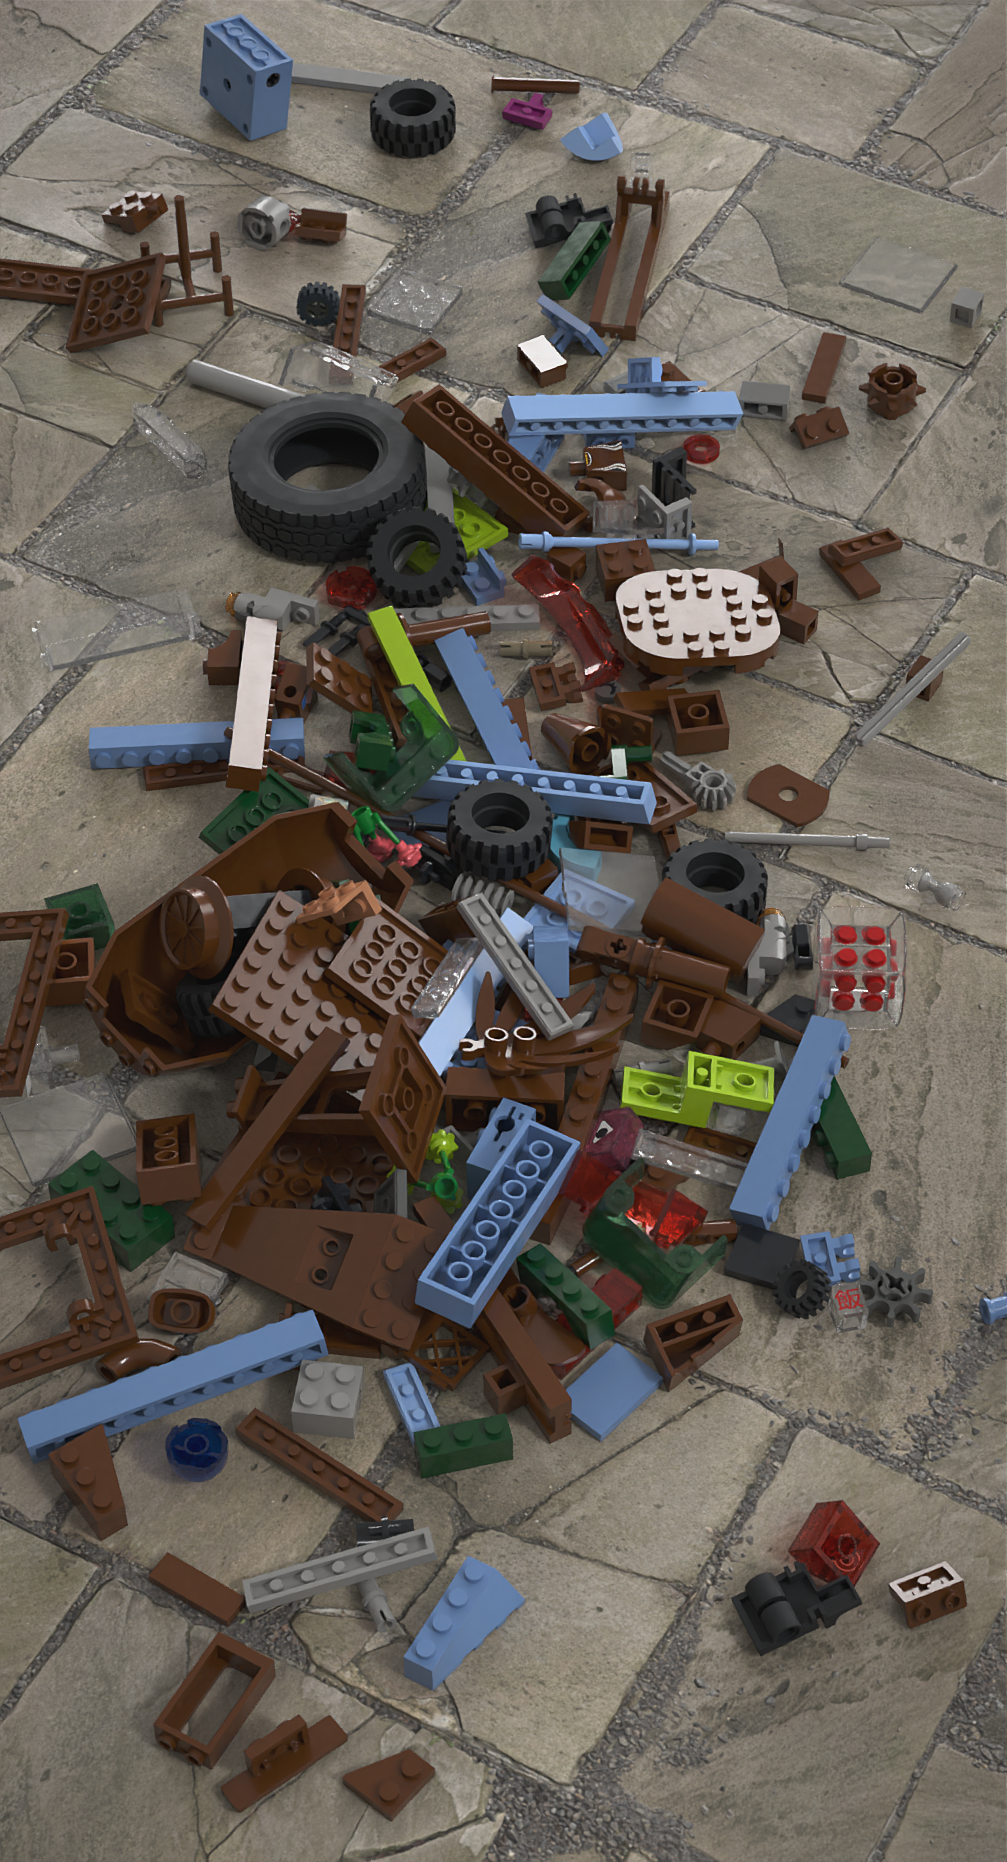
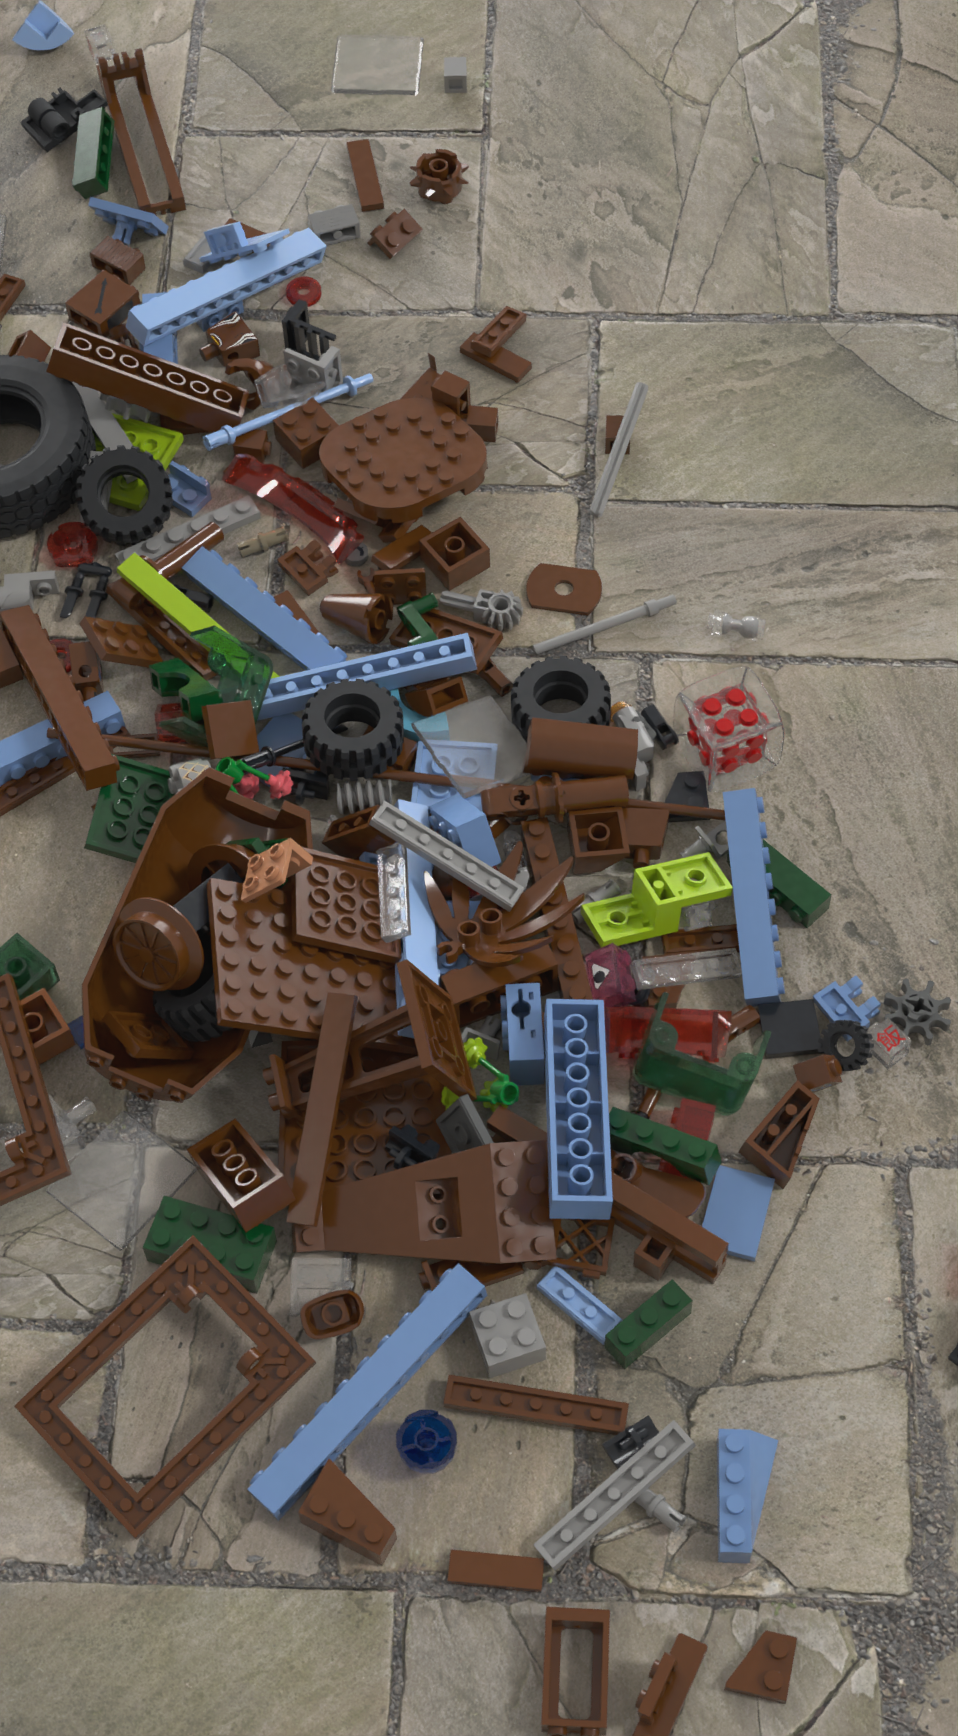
camera: 25 degrees left, 10 degrees up
reddish brown cylinder [95,1338,181,1383] -> none
none -> reddish brown brick [65,269,141,338]
none -> reddish brown tile [202,700,259,760]
none -> reddish brown brick [793,1054,843,1093]

